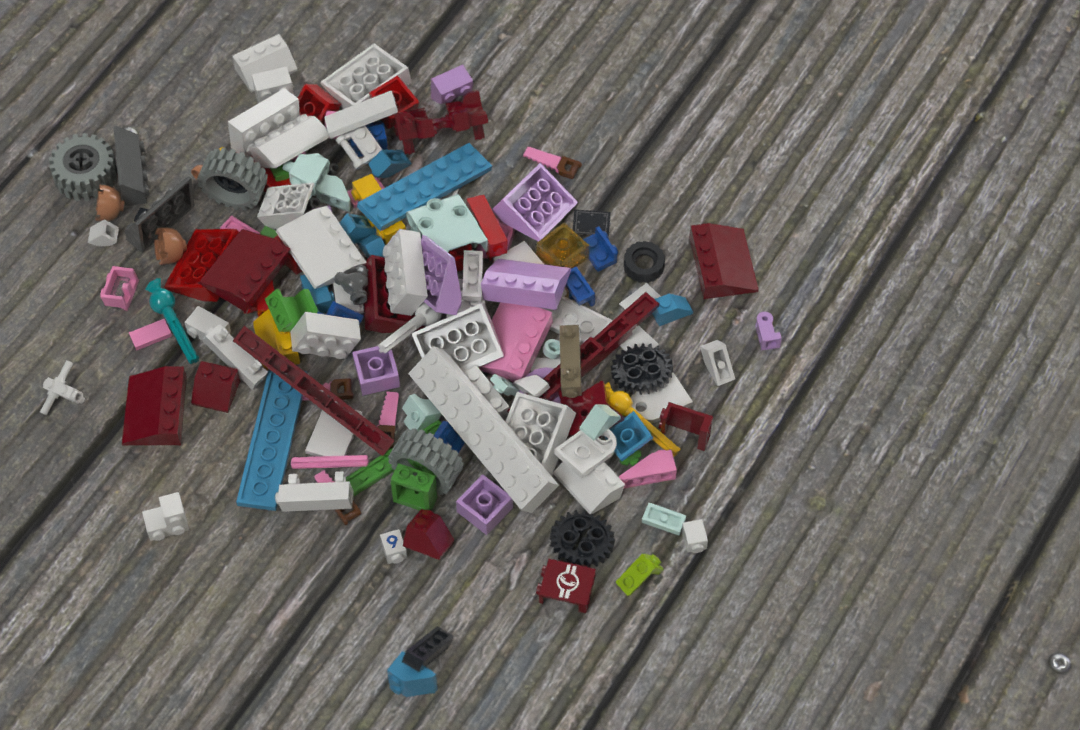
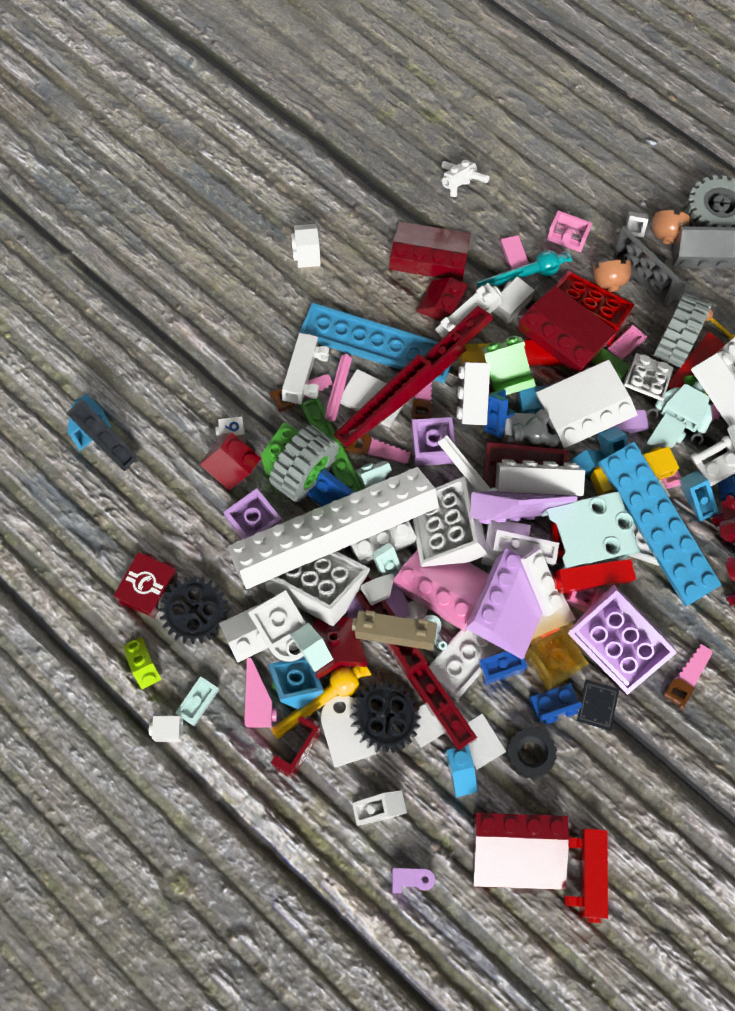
camera: 100 degrees right, 10 degrees up
none -> white plate [521,549,564,616]
none -> red brick [565,829,608,923]

